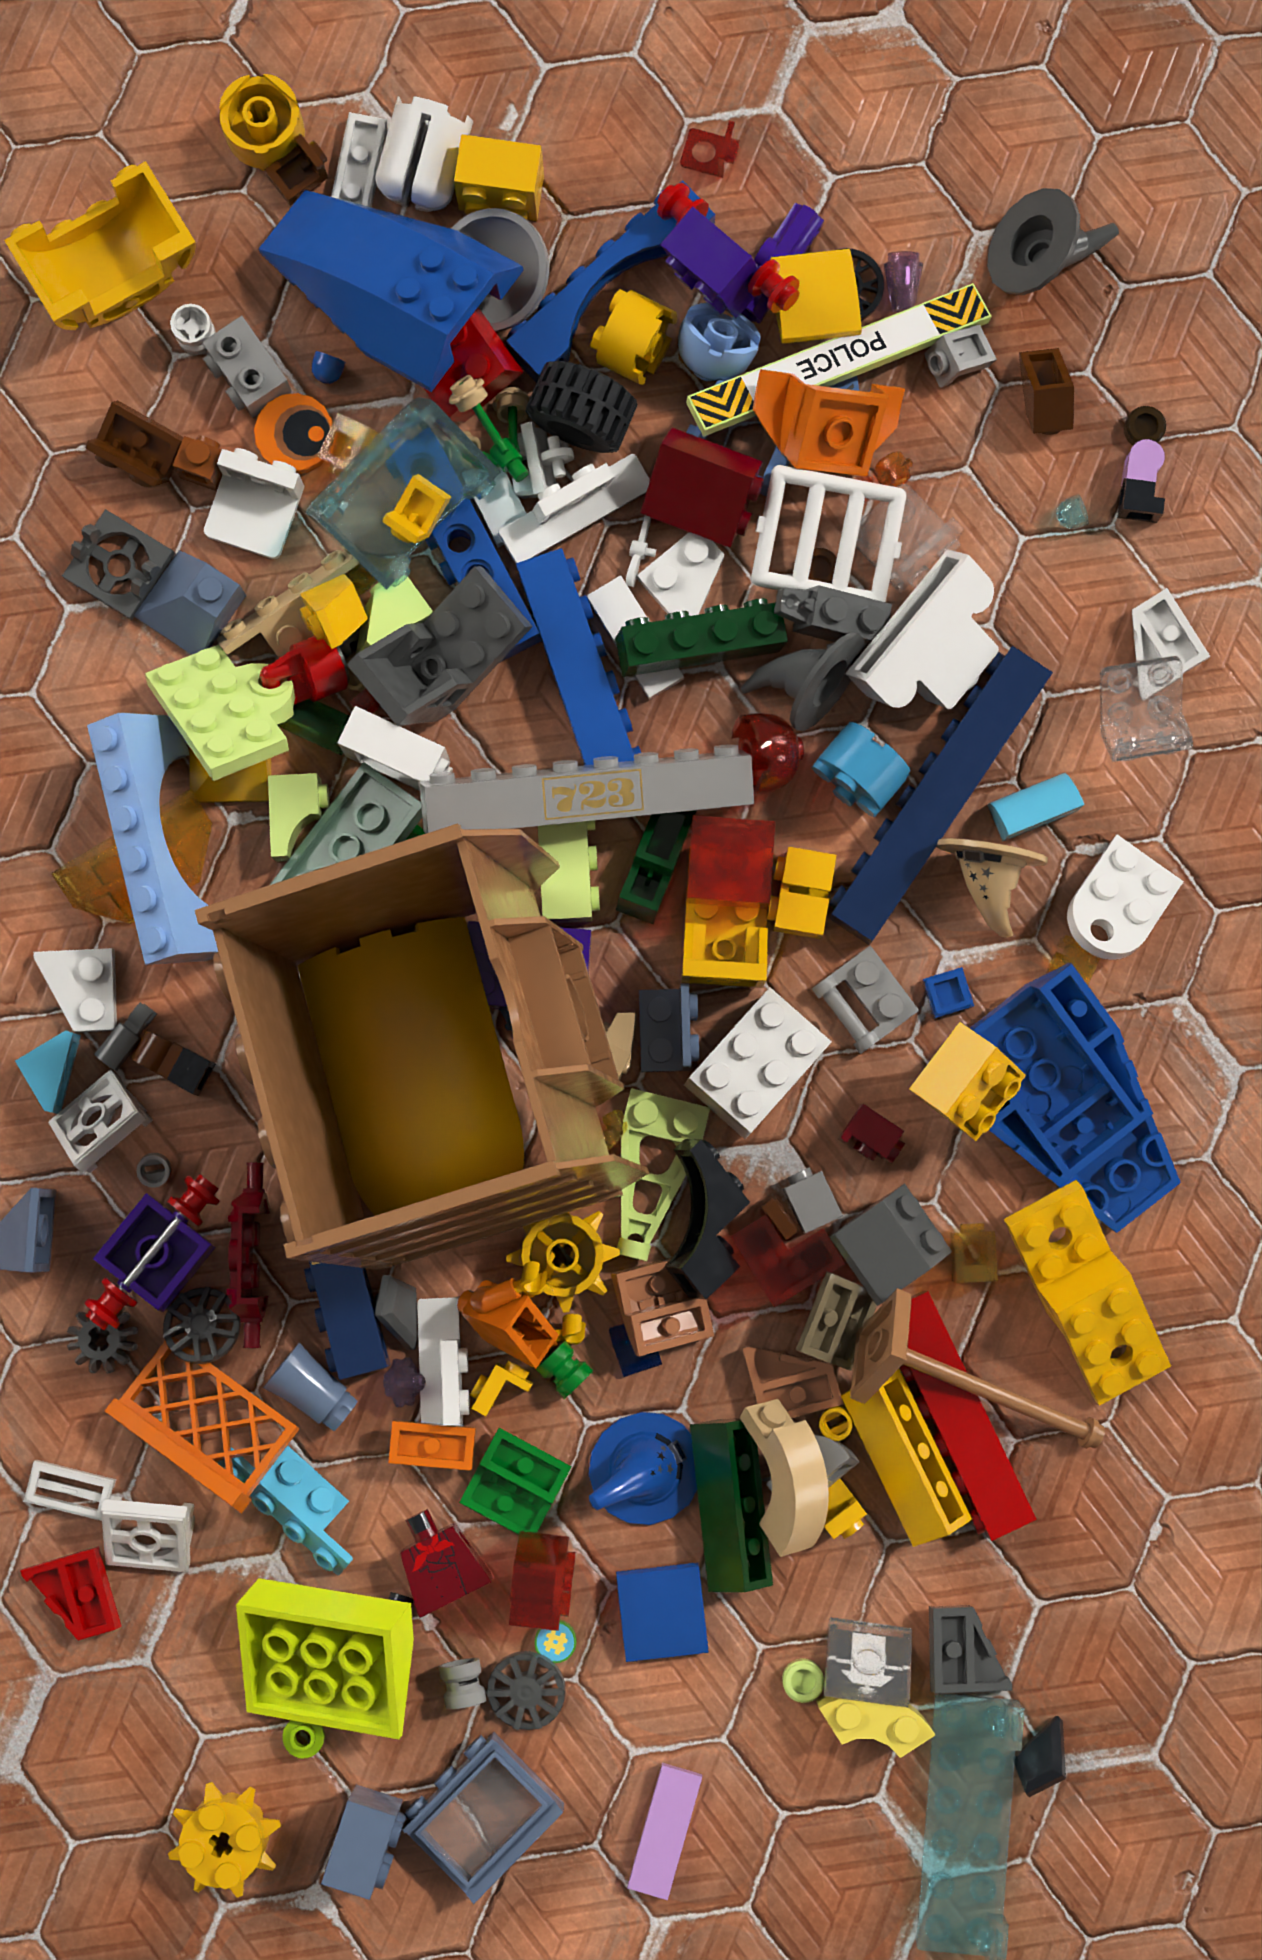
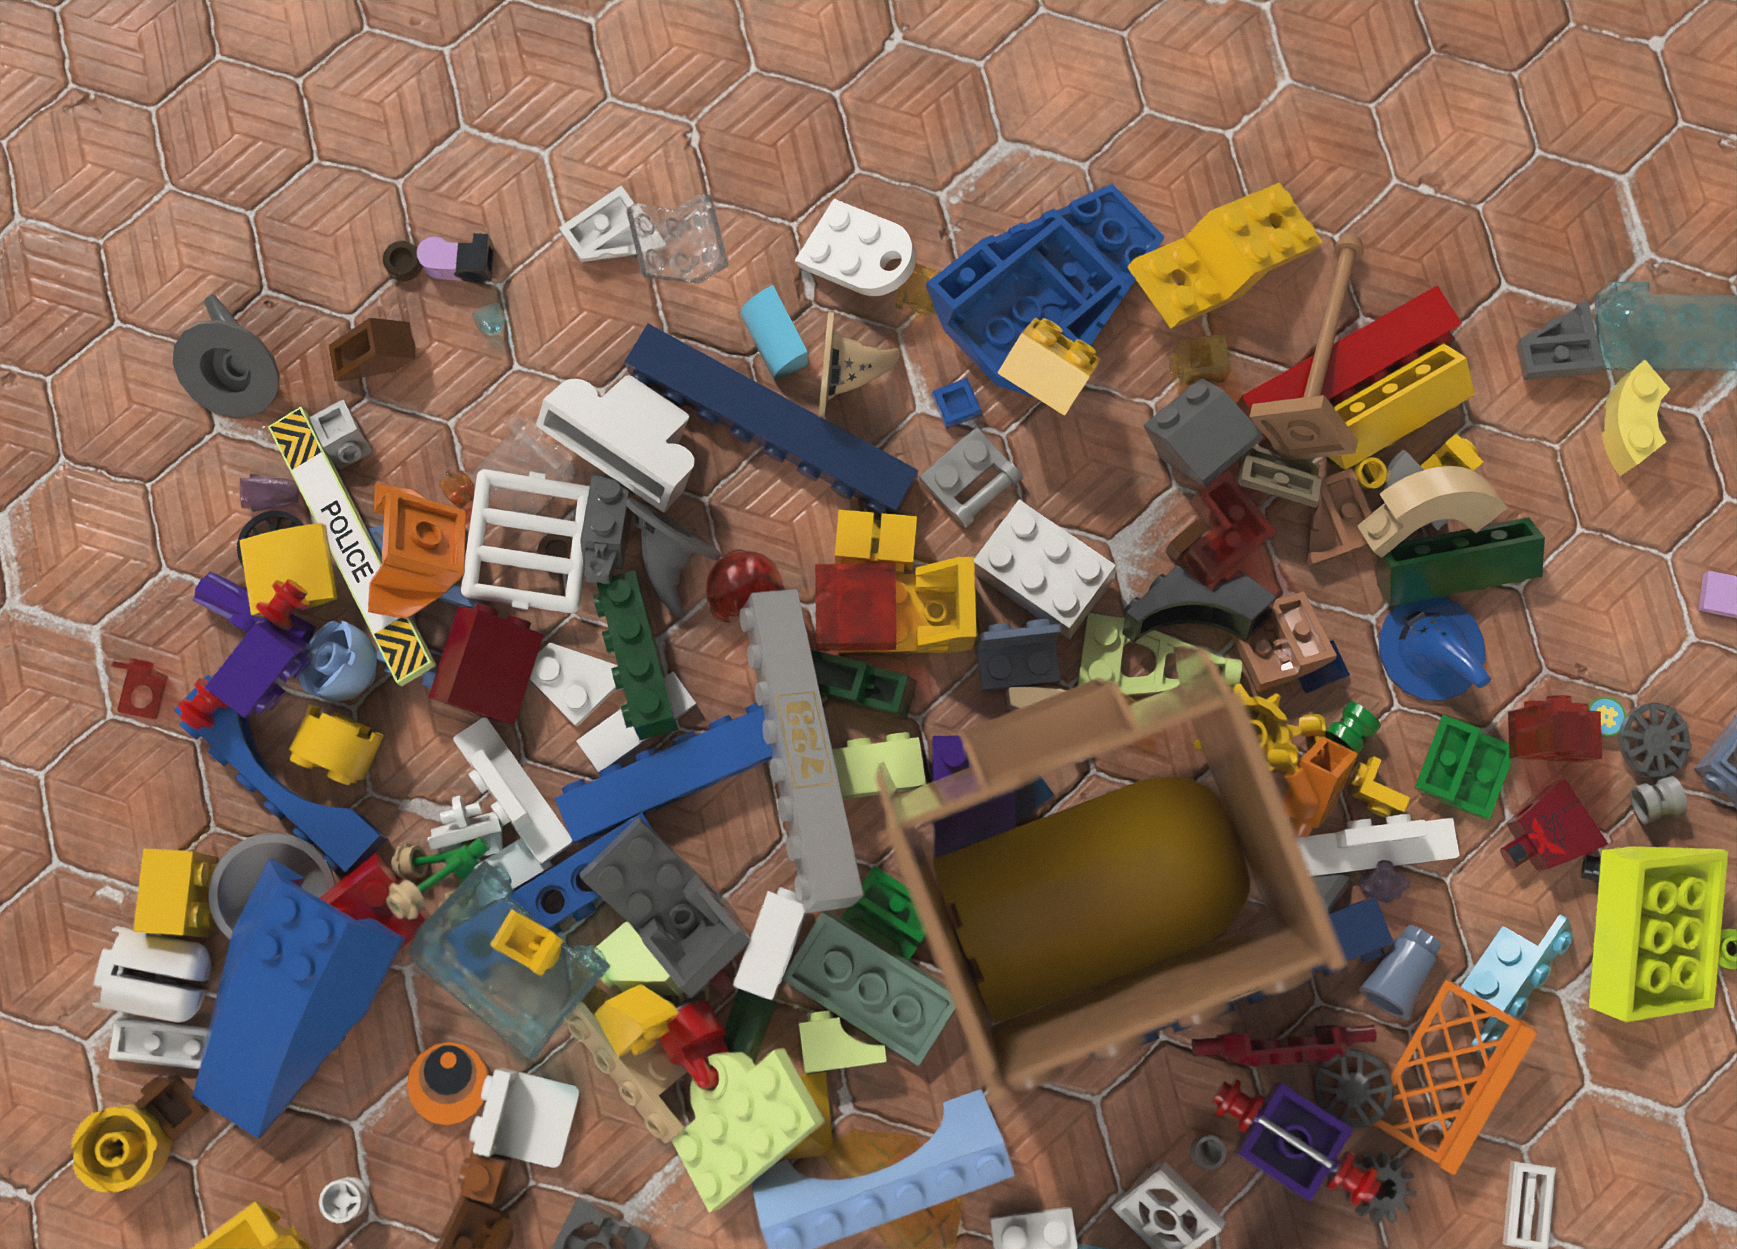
camera: 100 degrees left, 5 degrees down
red wing [20,1546,122,1641] -> none
dark grey bar [94,1002,157,1071] -> none
white piece [101,1496,195,1572] -> none
leg [131,1030,216,1096] -> none
sand blue slope [134,550,246,655] -> none
light grey brick [202,315,292,418] -> none
blue hinge [311,351,346,384] -> none
clear yellow brick [317,413,387,482] -> none
orange plate [388,1420,476,1470] -> none
black tyre [525,361,638,453] -> none
blue slope [616,1562,709,1662] -> none
white piece [626,515,657,587] -> none
yellowish green tile [782,1658,824,1703] -> none
light grey brick [783,1167,843,1234] -> none
dark azure brick [811,722,910,818] -> none
clear tile [824,1617,912,1708] -> none
dark red brick [838,1104,905,1164] -> none
black piece [1012,1716,1066,1797] -> none

